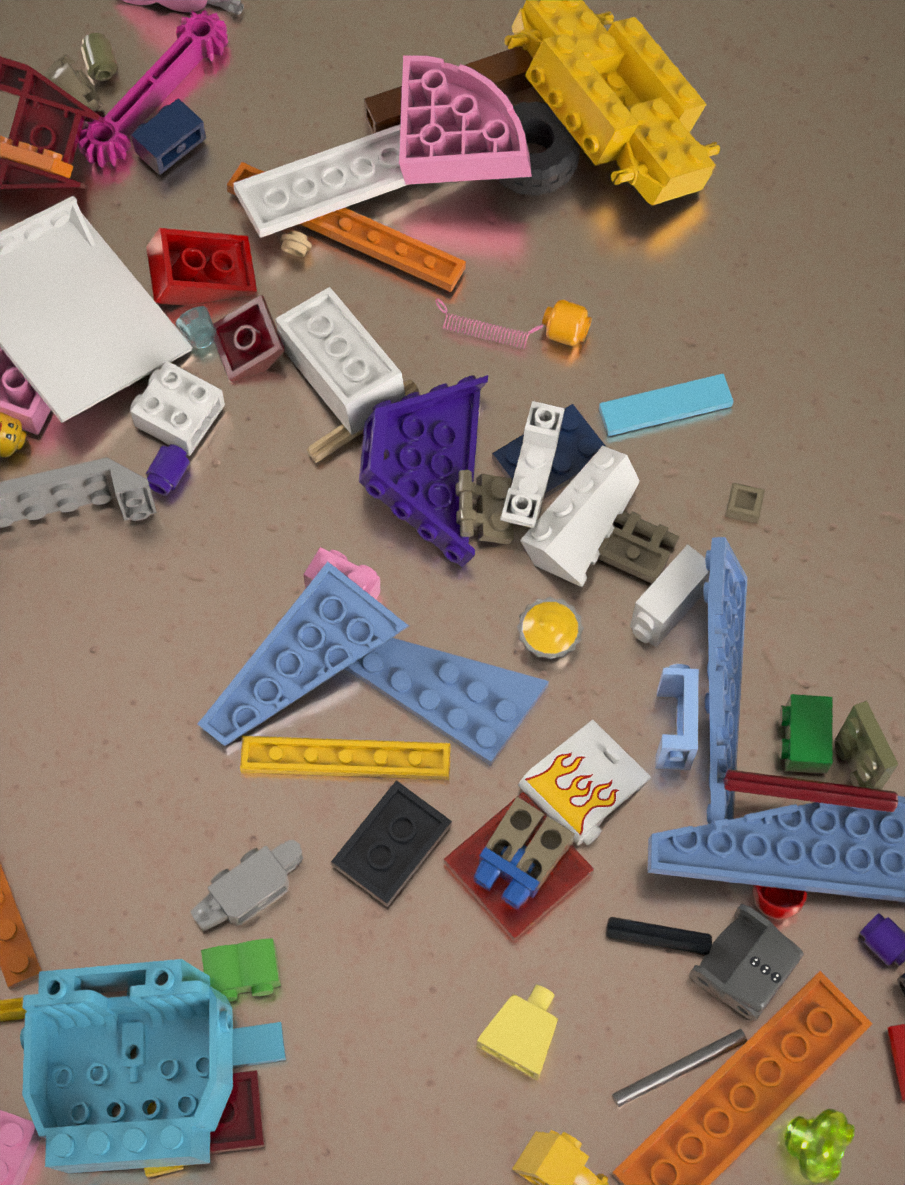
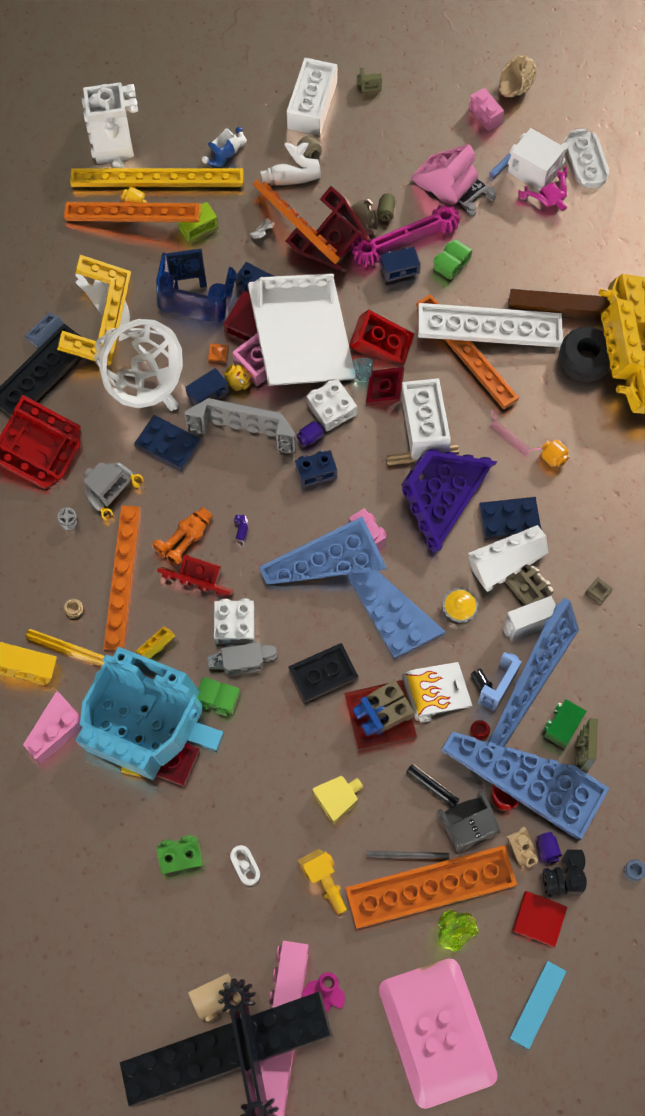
camera: 30 degrees right, 0 degrees up
yellow tile [240,736,450,780] -> none
tan plate [280,230,312,257] -> none
bright pink brick [399,55,532,185] -> none
dark tan plate [455,470,514,544] -> none
white slope [501,401,565,528] -> none
medium azure tile [599,373,734,436] -> none
dark red axle [724,770,898,812] -> none
none -> yellow plate [135,626,175,659]
none -> orange piece [152,507,213,567]
none -> red bracket [157,555,234,597]
none -> white brick [214,598,255,645]
none -> dark purple arm [234,514,248,541]
none -> dark blue brick [295,450,337,487]
none -> bright green brick [433,239,472,280]
none -> red plate [470,720,490,740]
none -> black pin [471,668,493,693]
none -> tan hips [507,827,538,867]

